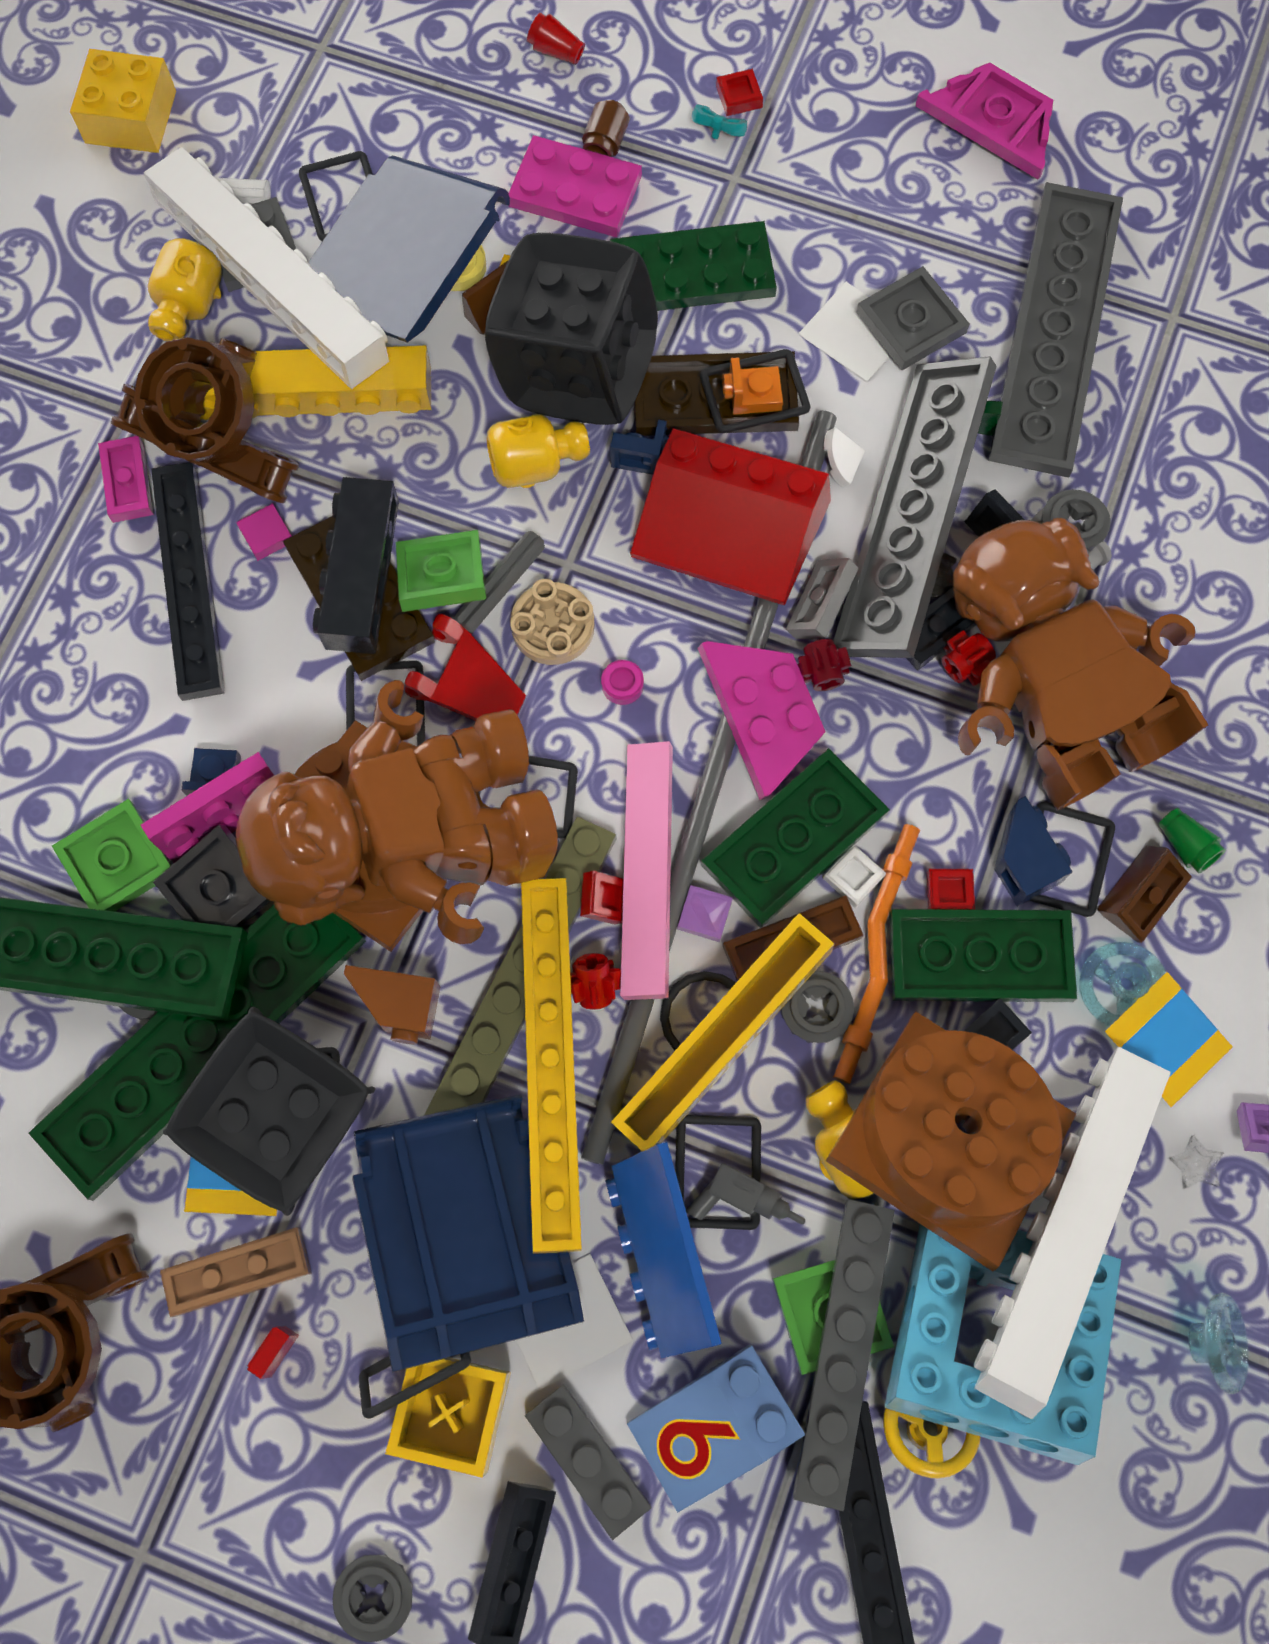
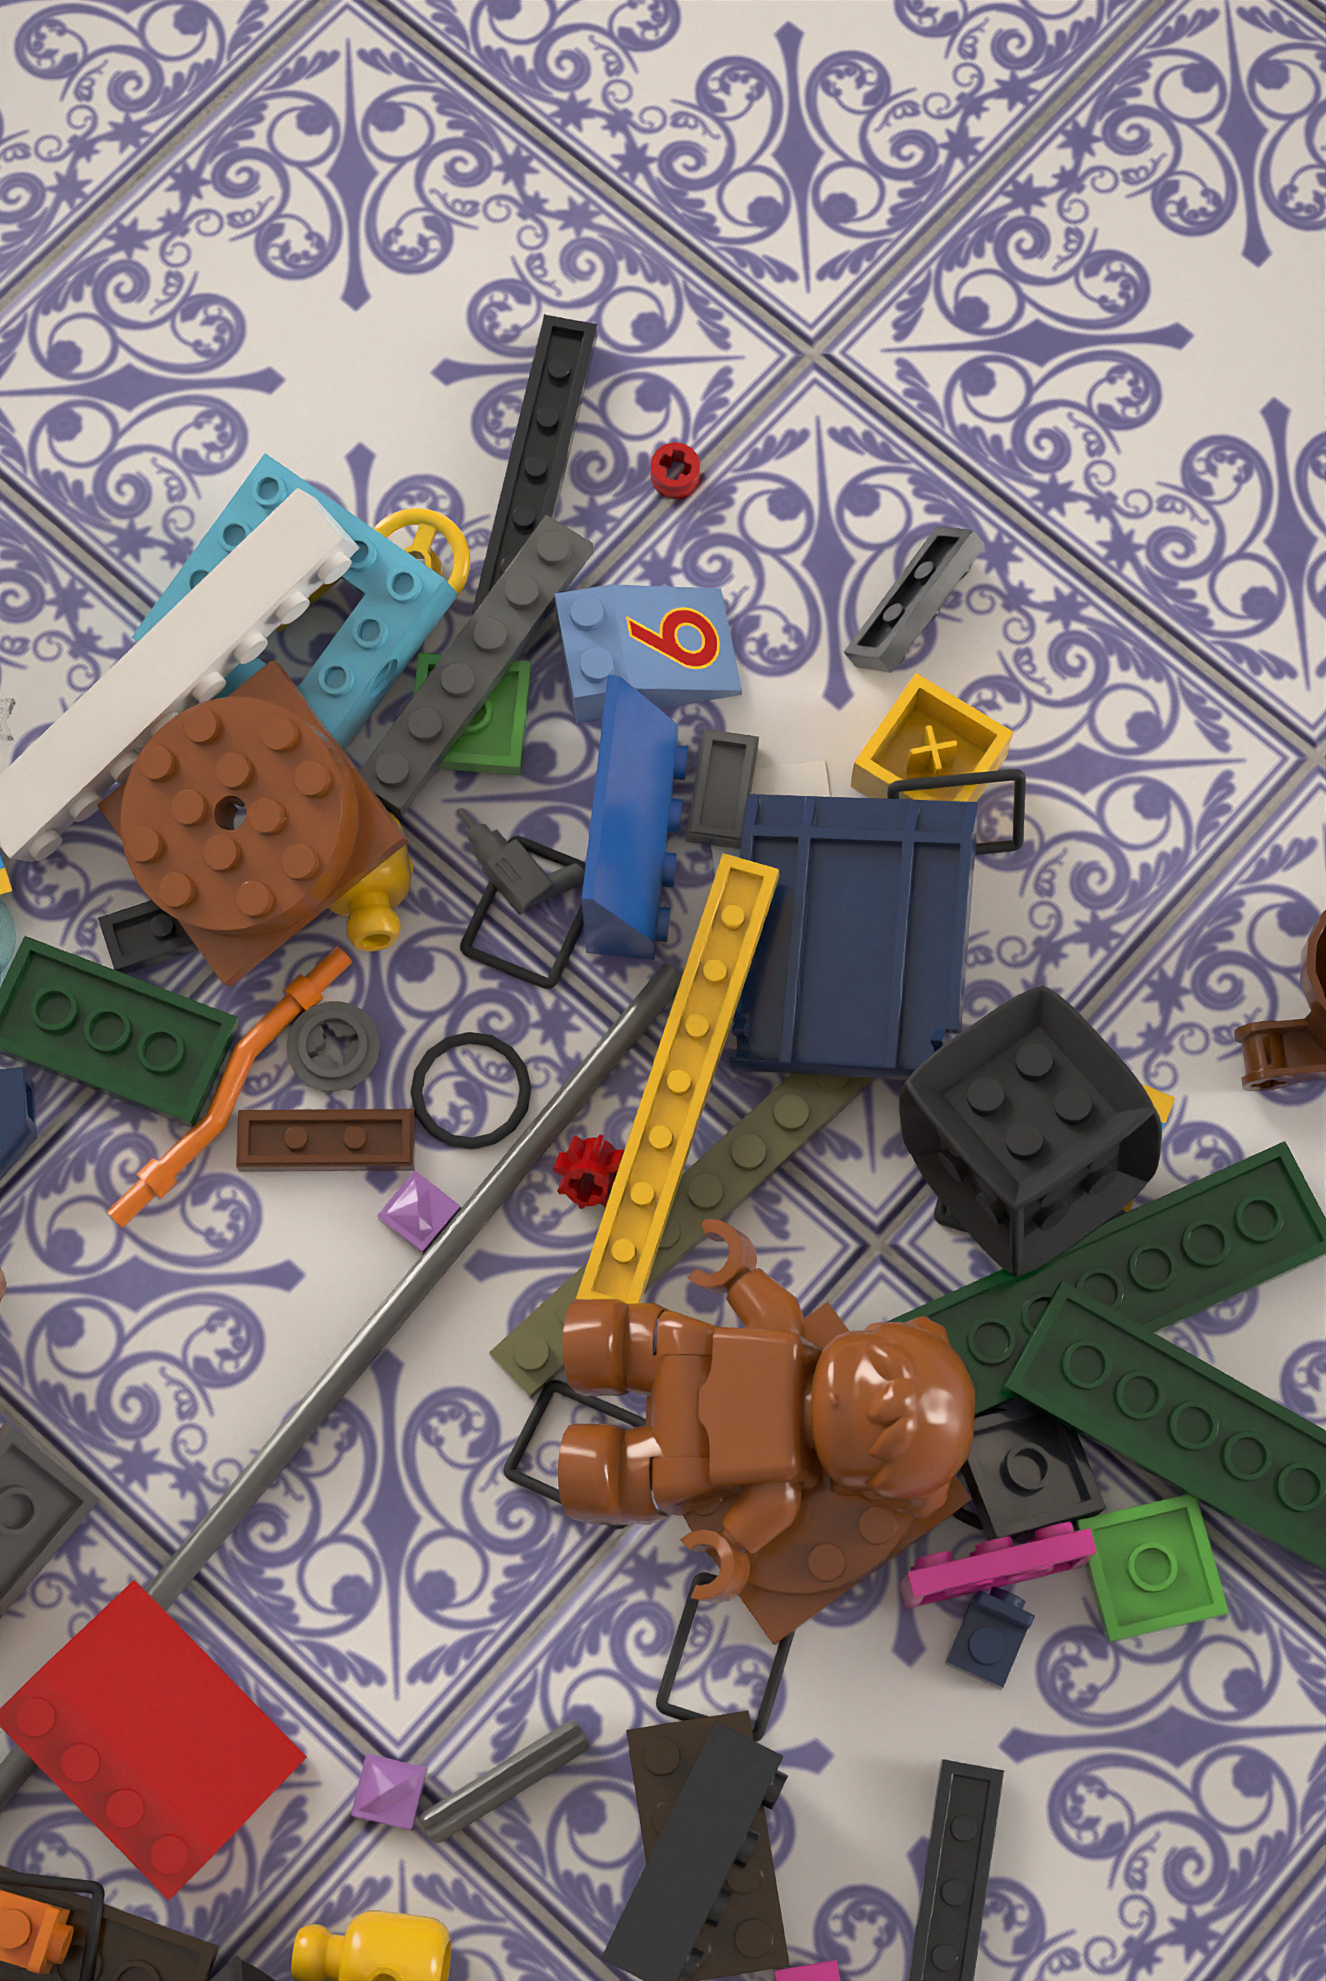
camera: 160 degrees left, 0 degrees up
medium nougat tile [160,1227,312,1317] -> none
red tile [247,1326,299,1379] -> none
dark grey gear [332,1554,413,1642] -> none
dark orange slope [344,965,441,1045] -> none
bright green plate [396,530,487,612] -> none
red flag [404,614,526,721] -> none
tan tile [510,579,595,665] -> none
dark grey plate [524,1384,652,1541] -> none
red tile [580,871,624,925] -> none
dark pink tile [601,660,644,705] -> none
dark blue bracket [610,420,669,475] -> none
yellow brick [611,913,834,1152] -> none
bright pink tile [620,741,673,1000] -> none
dark pink wing [697,641,826,800] -> none
dark green plate [701,748,890,928] -> none
light grey plate [786,558,859,639] -> none
dark red gear [797,639,852,691] -> none
white tile [823,845,886,908] -> none
red tile [926,868,975,910] -> none
clear light blue piece [1189,1293,1249,1394] -> none
none -> medium lavender tile [351,1753,428,1831]
none -> red bush [651,442,700,499]
none -> dark grey tile [686,729,759,849]

